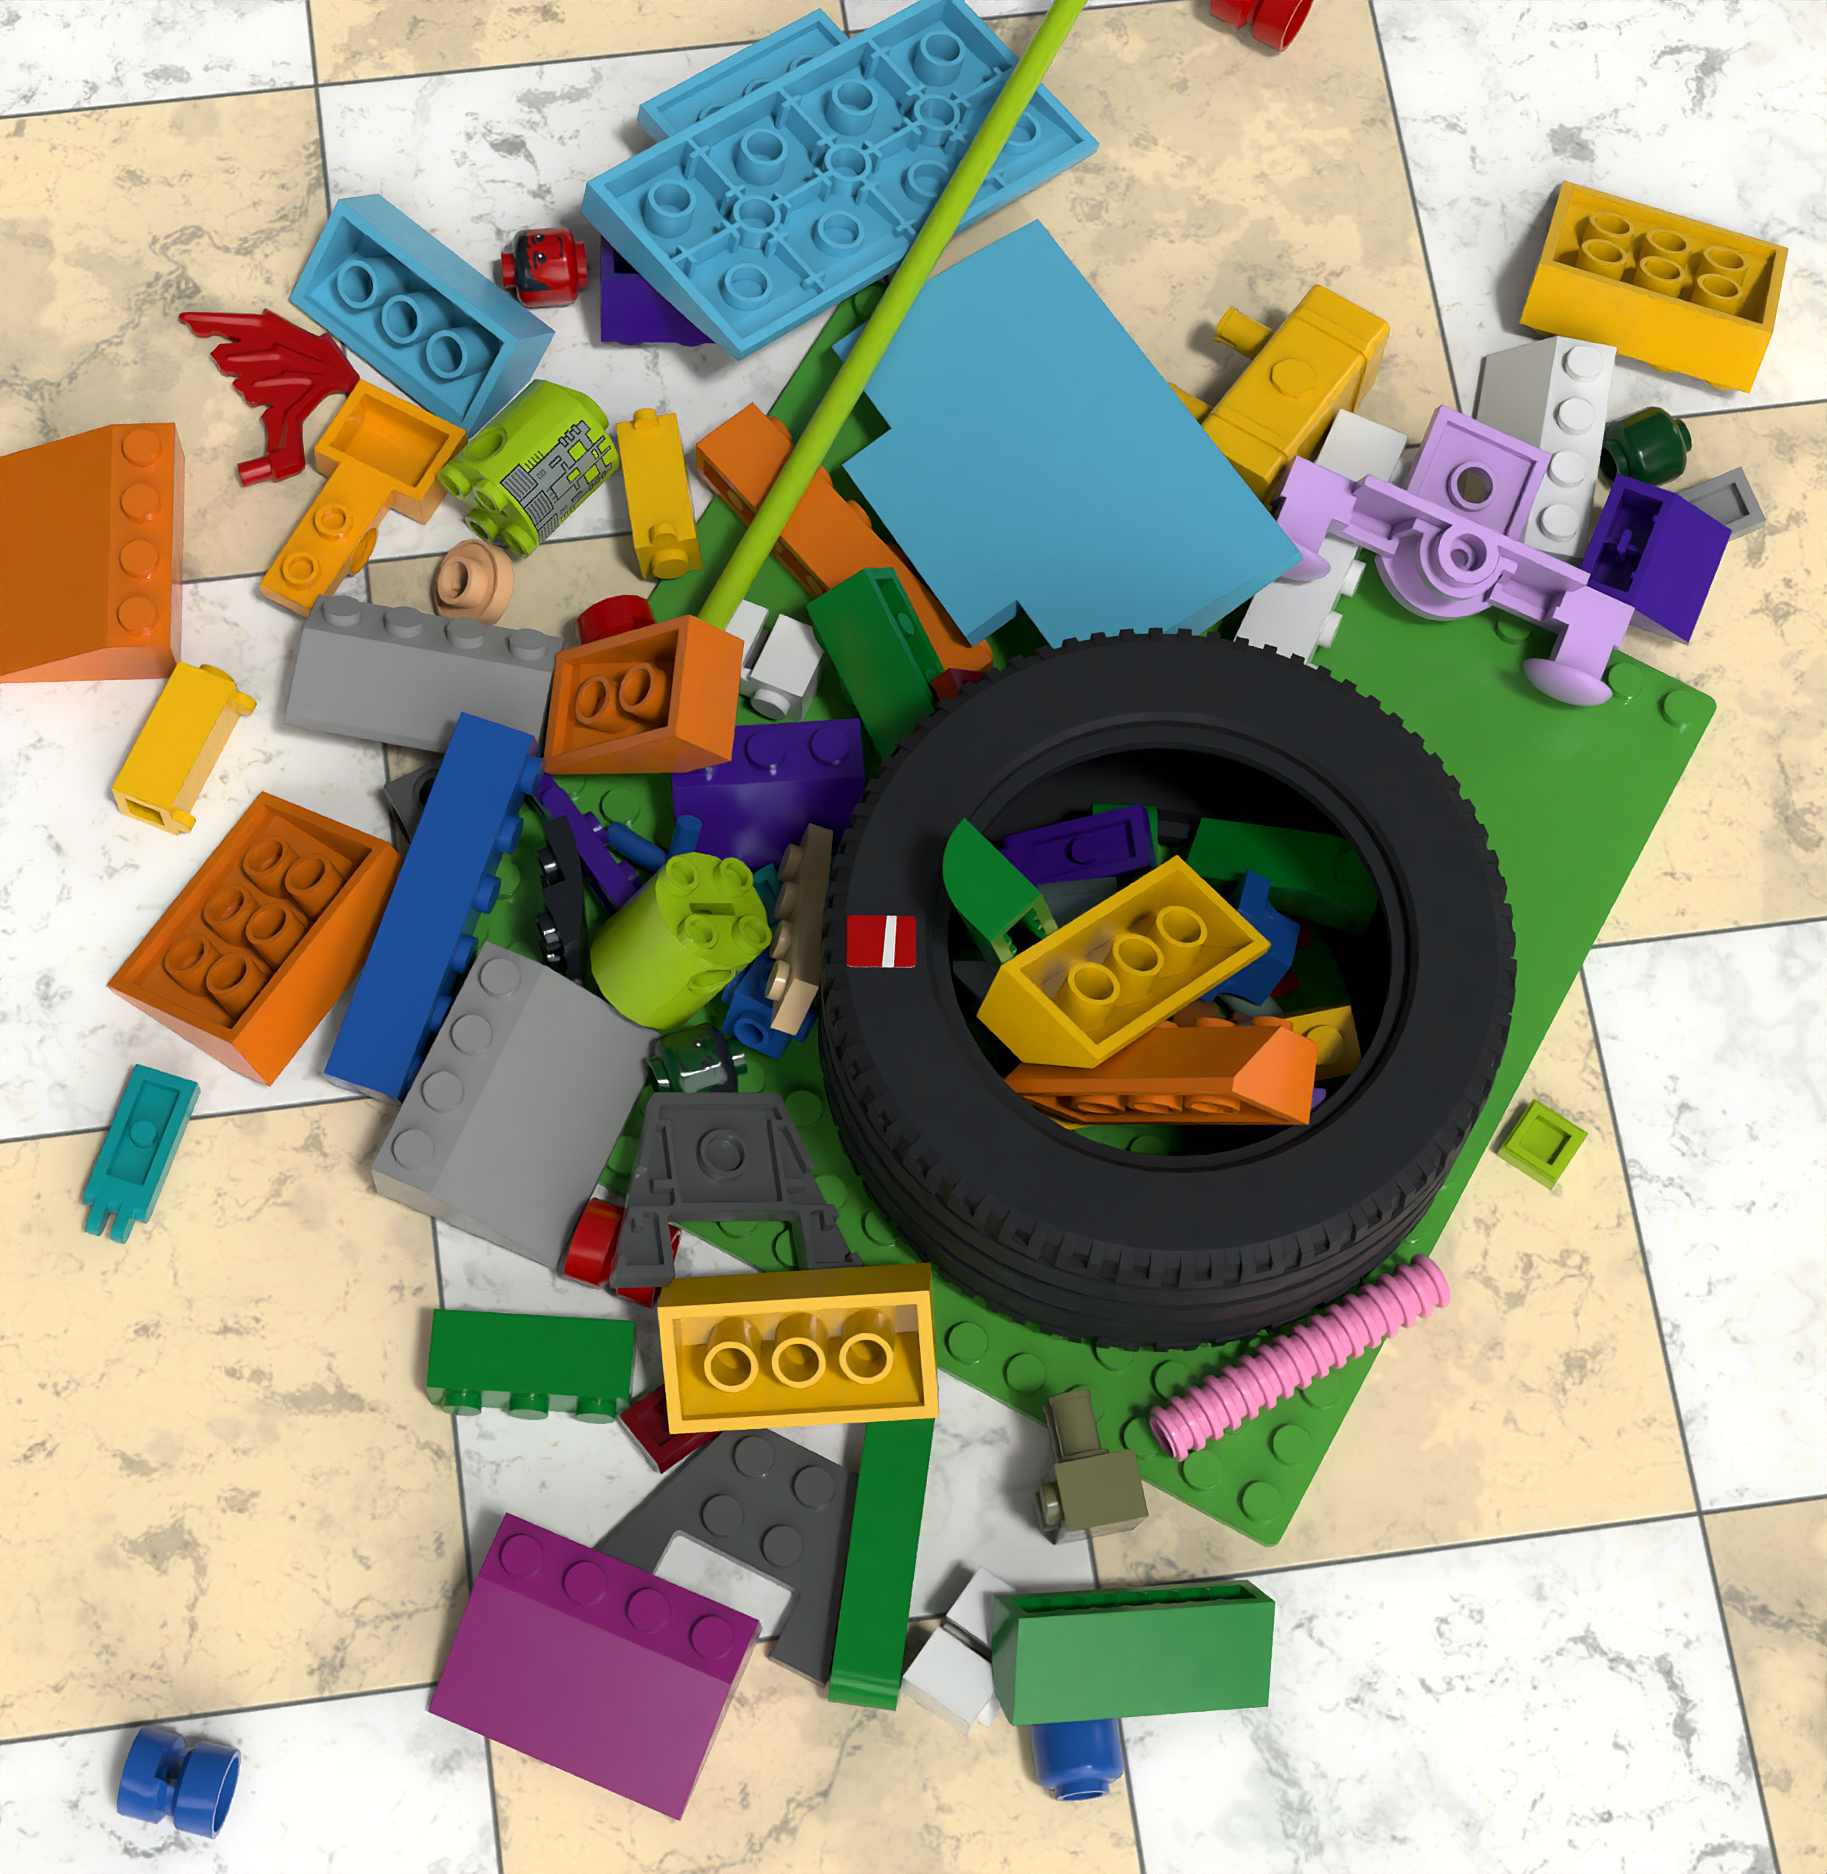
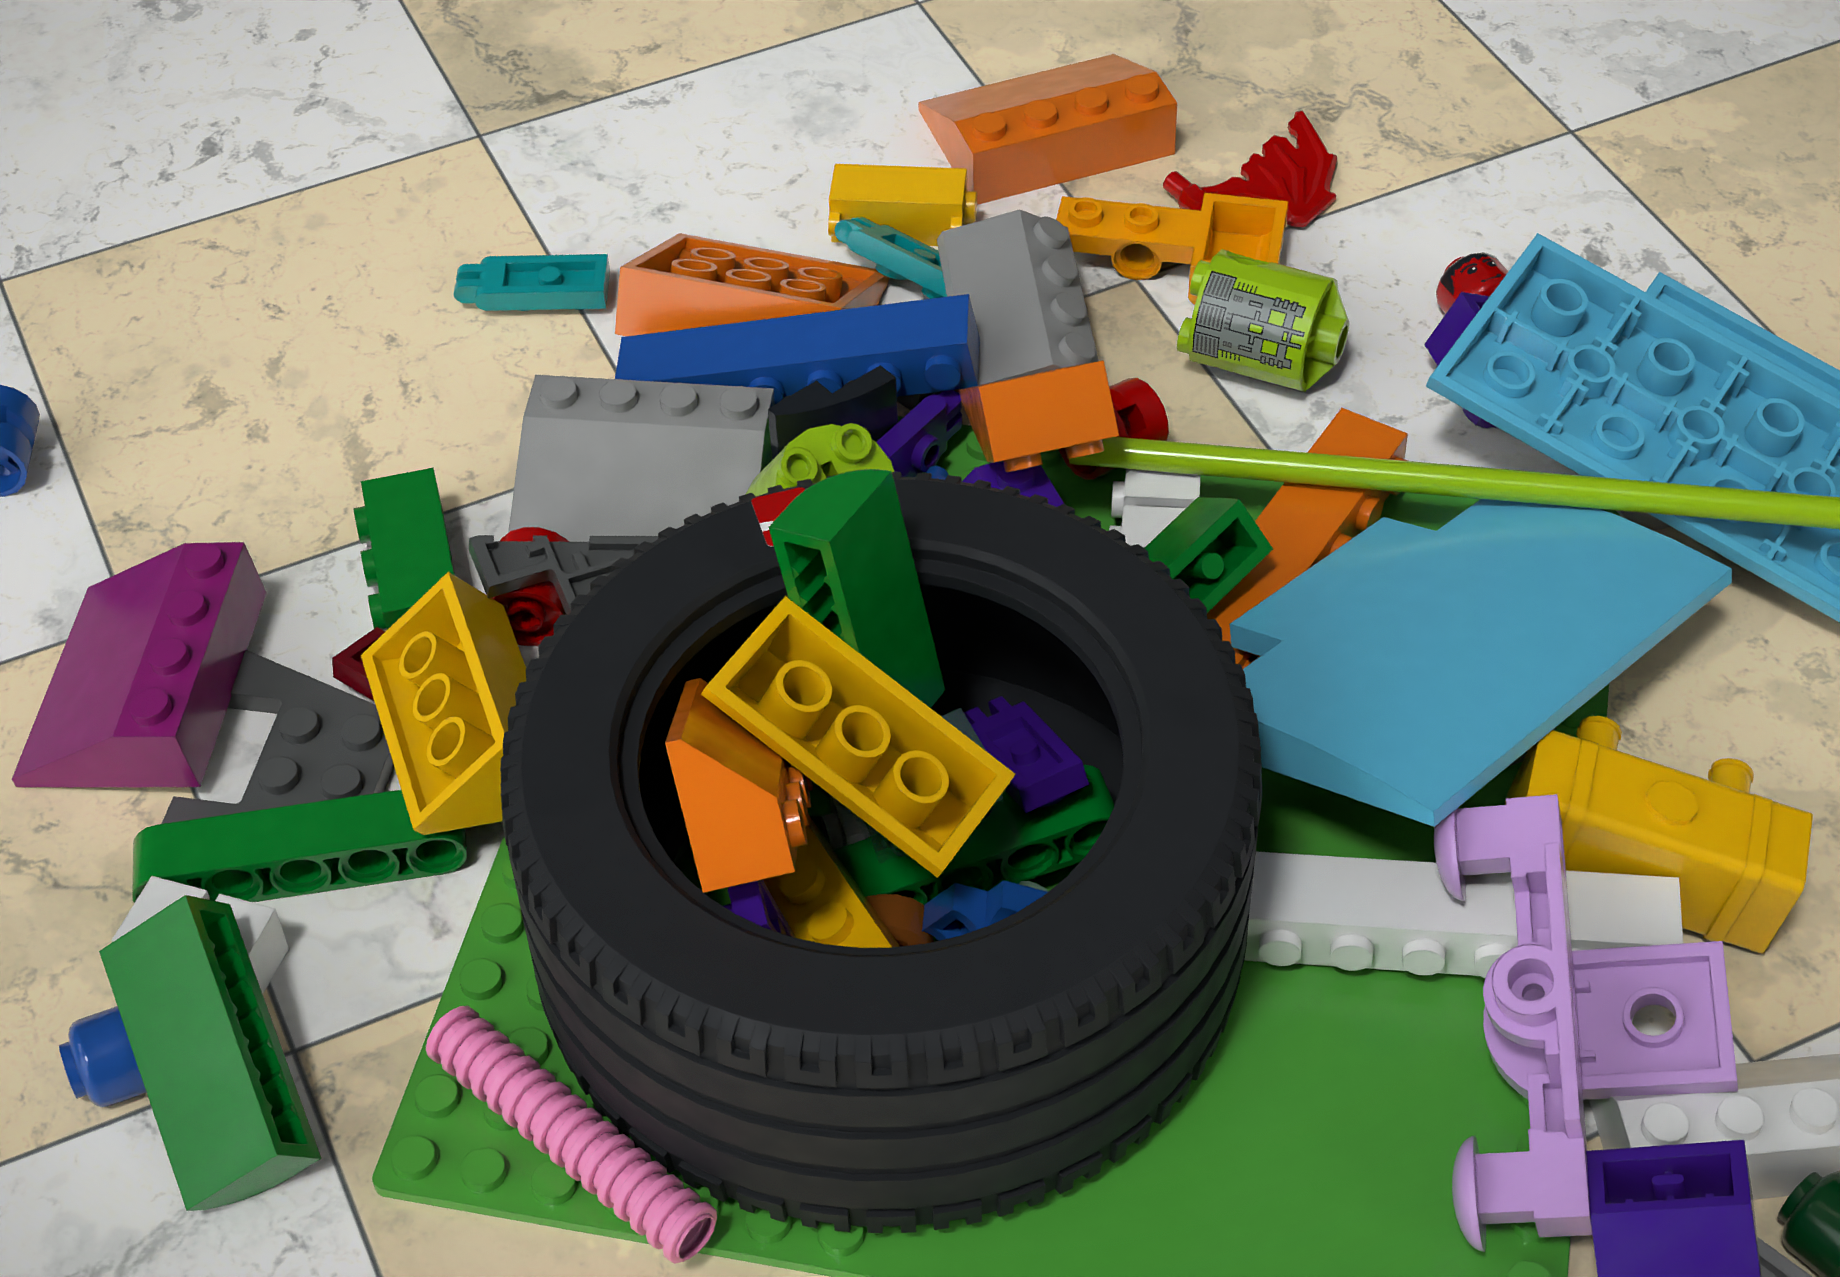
camera: 80 degrees right, 20 degrees down
medium azure slope [289,194,556,439] -> none
light nougat plate [434,538,514,625] -> none
yellow brick [616,408,704,580] -> none
olive brick [1033,1389,1149,1546] -> none
none -> teal hinge [835,217,947,299]

